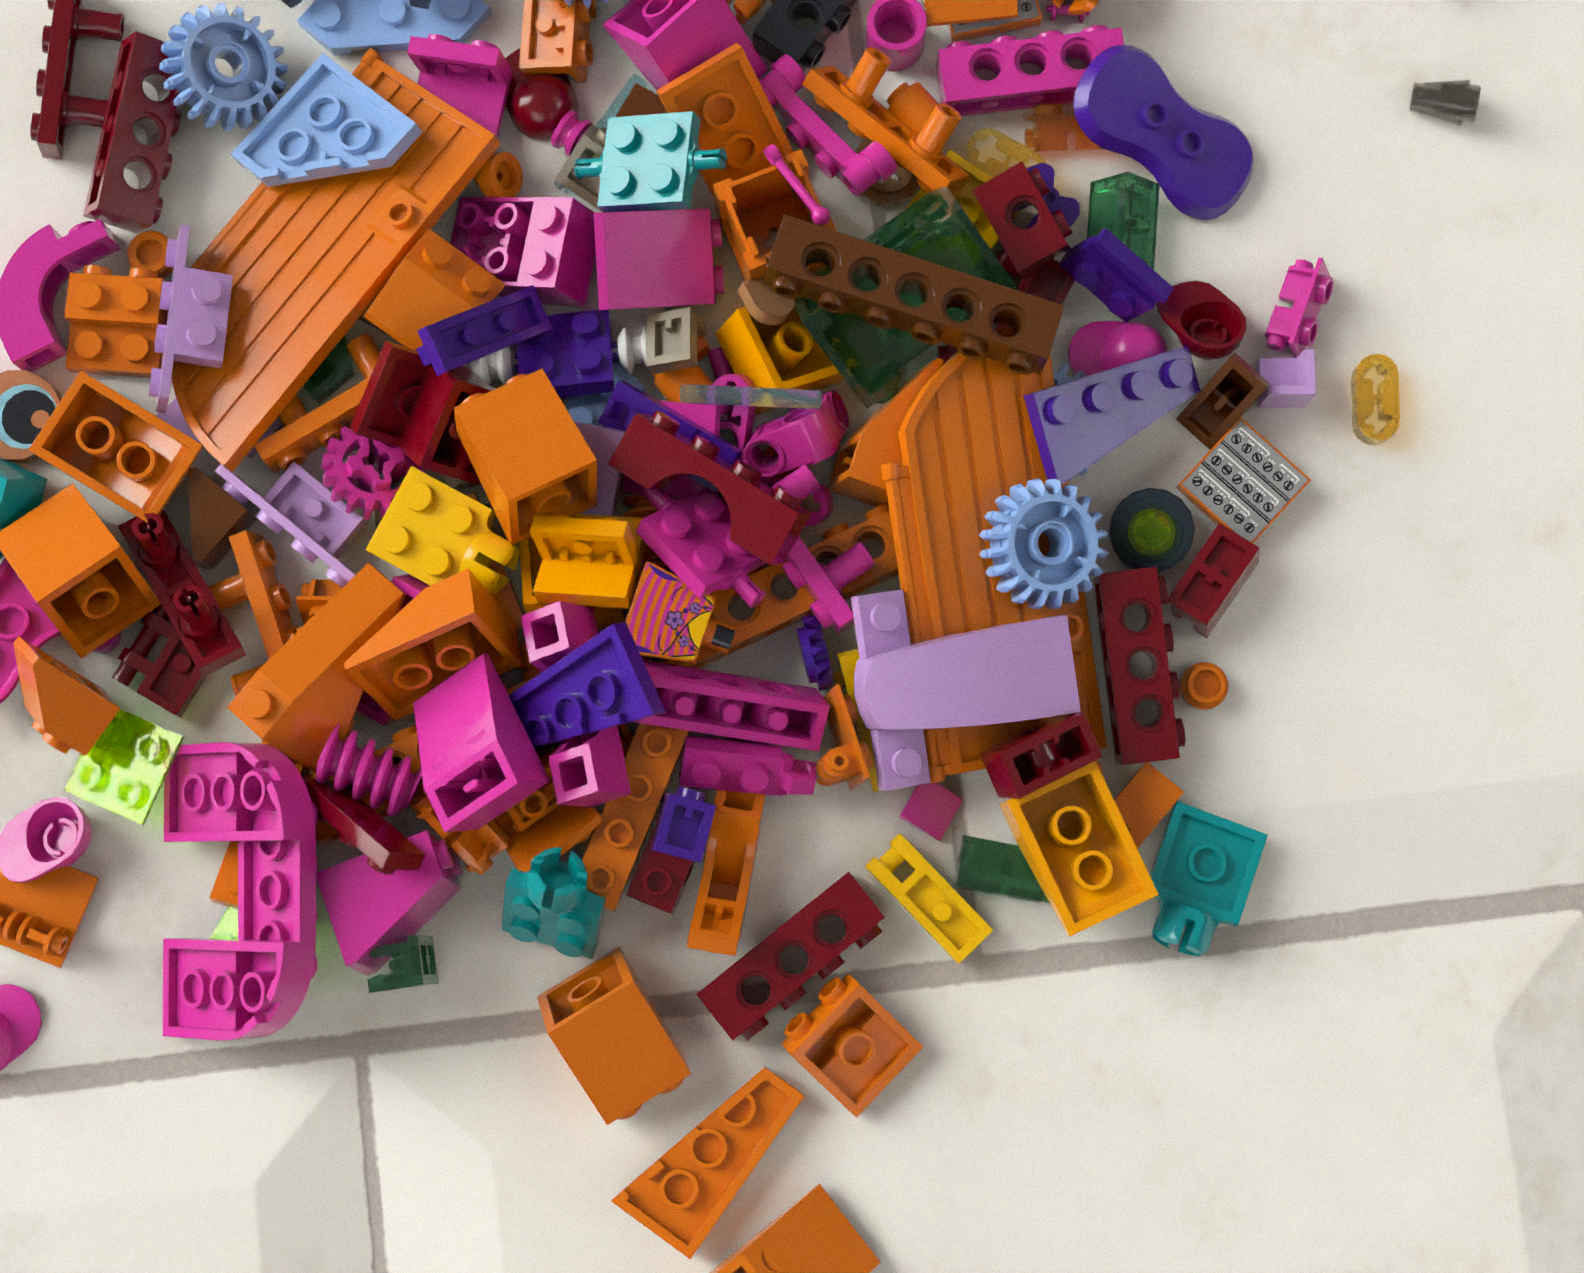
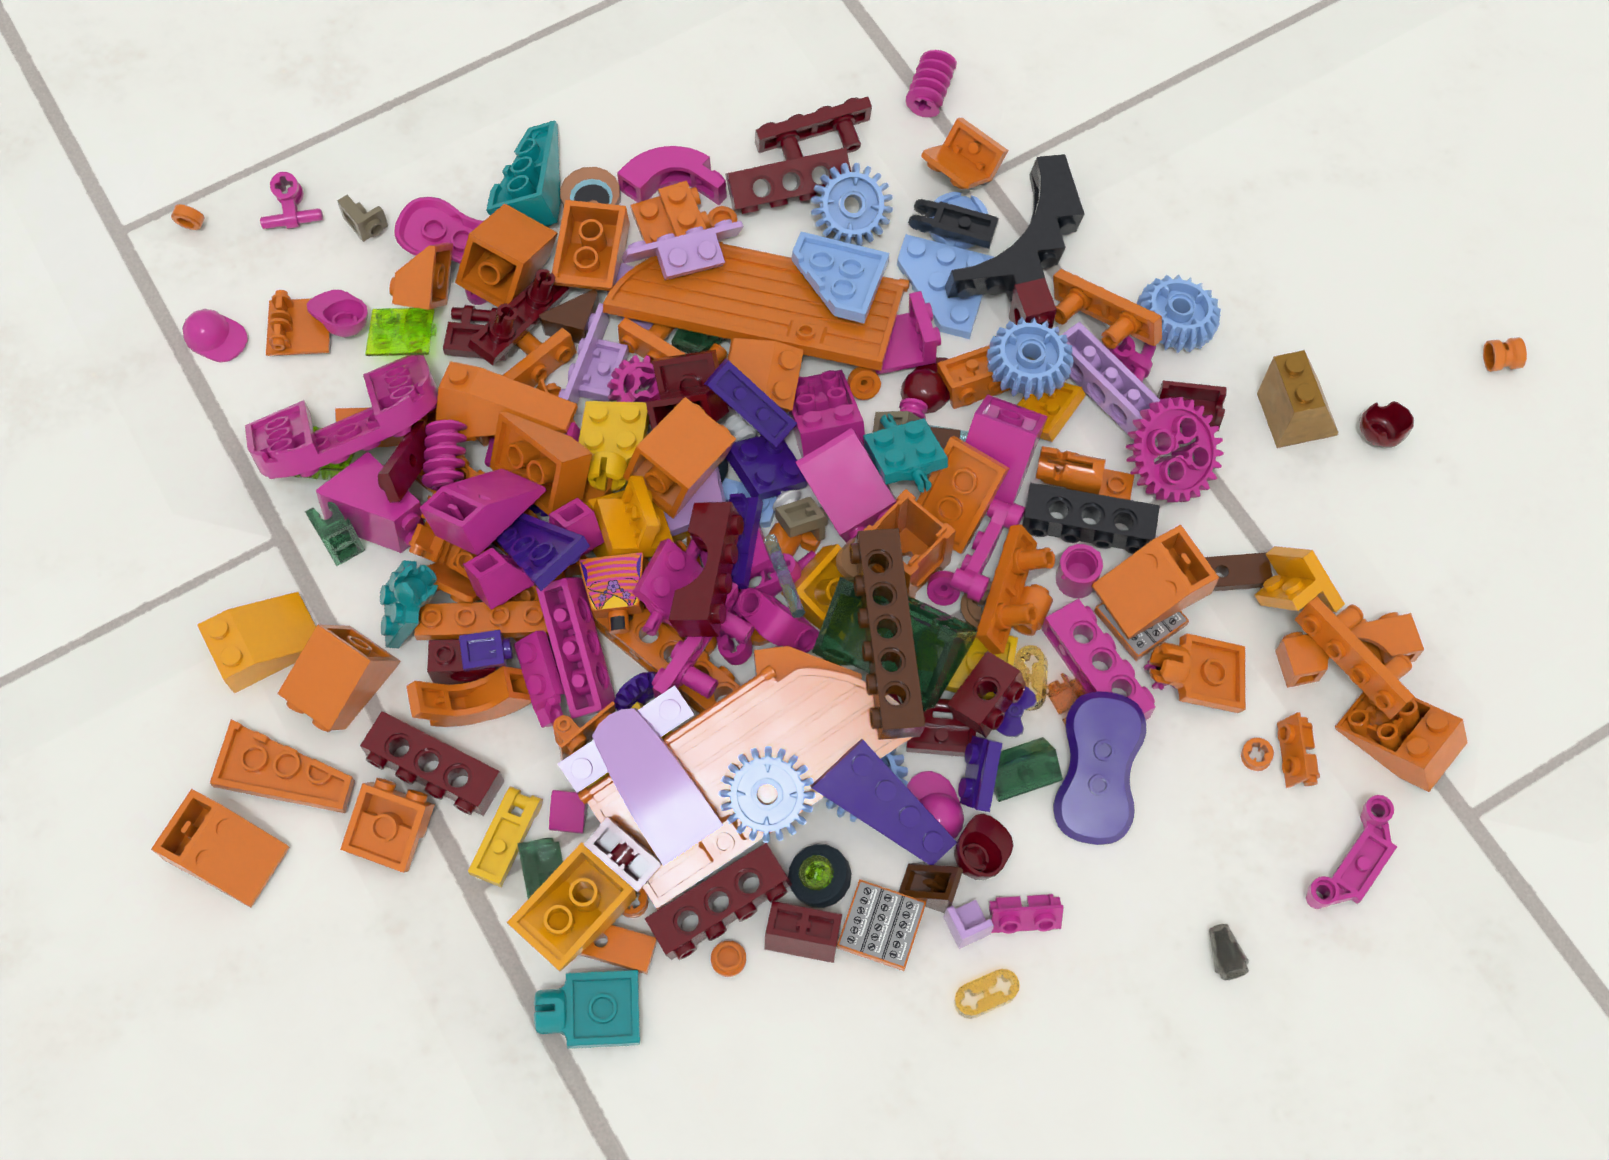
camera: 65 degrees right, 15 degrees down
dark pink hinge [764,144,831,226] -> none
none -> light orange slope [197,592,316,694]
none -> dark pink tile [927,571,960,606]

